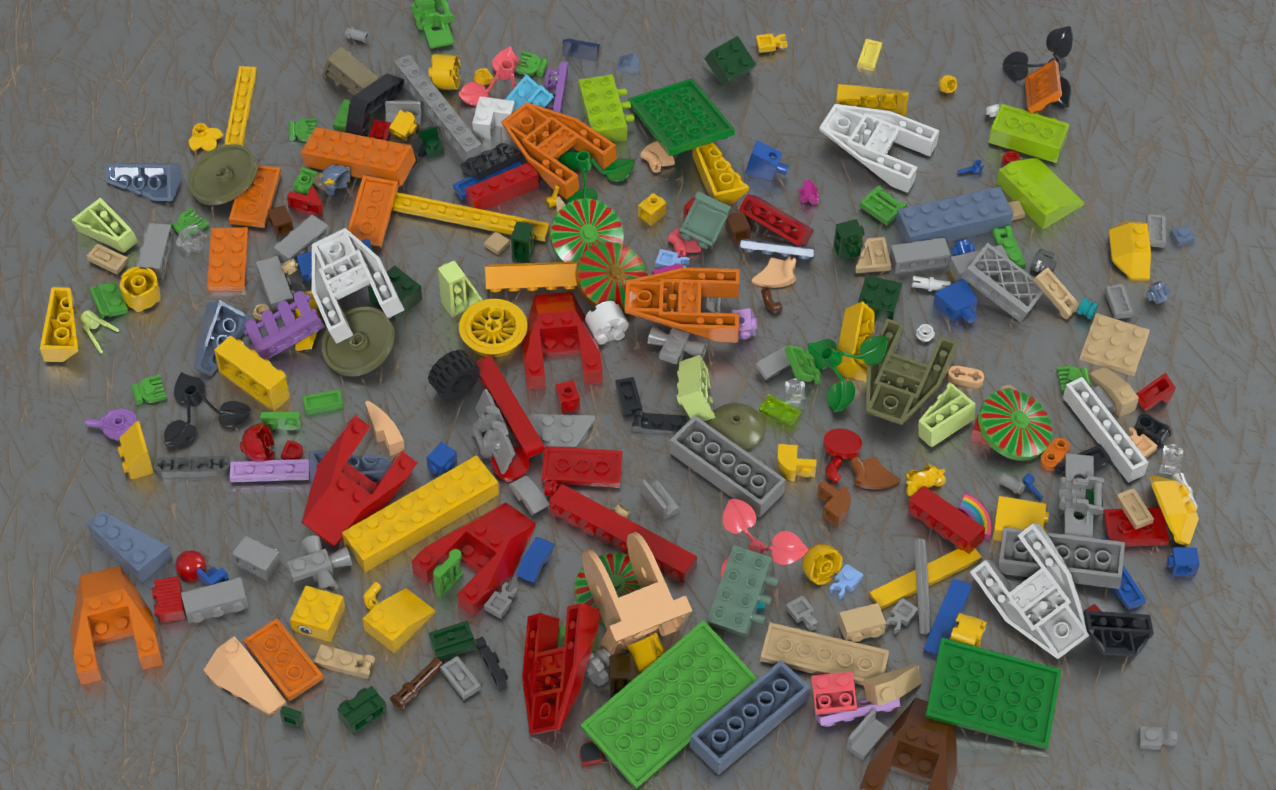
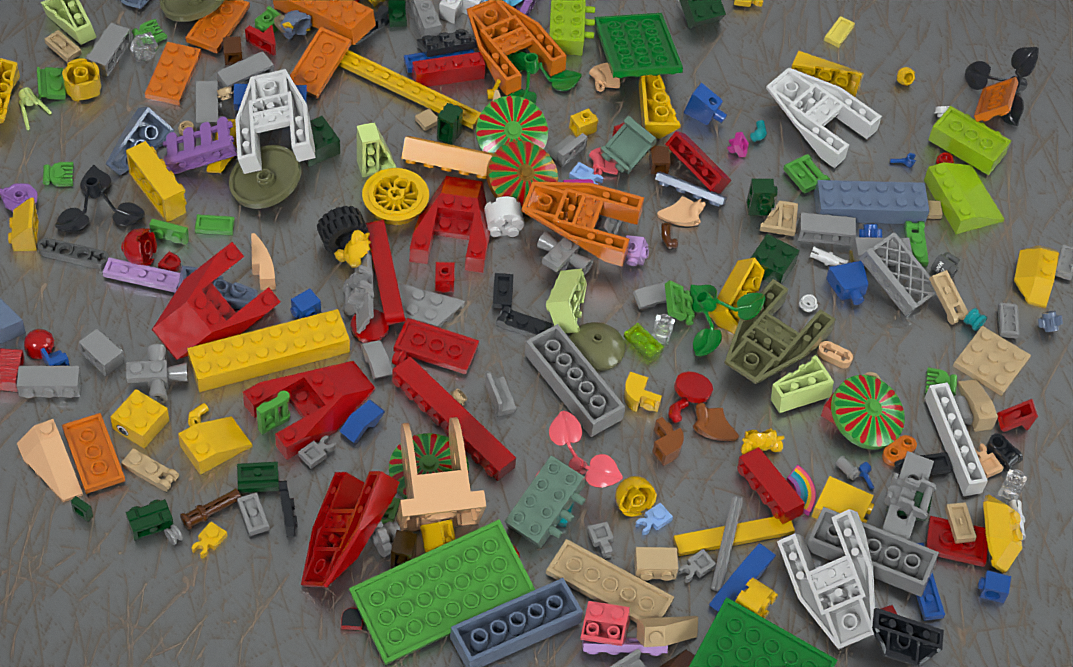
camera: 10 degrees right, 0 degrees up
none -> light grey bush [164,524,183,545]
none -> yellow plate [192,522,228,559]
none -> yellow hair [334,230,371,268]
none -> light grey panel [547,133,588,167]
none -> teal arm [750,120,767,142]

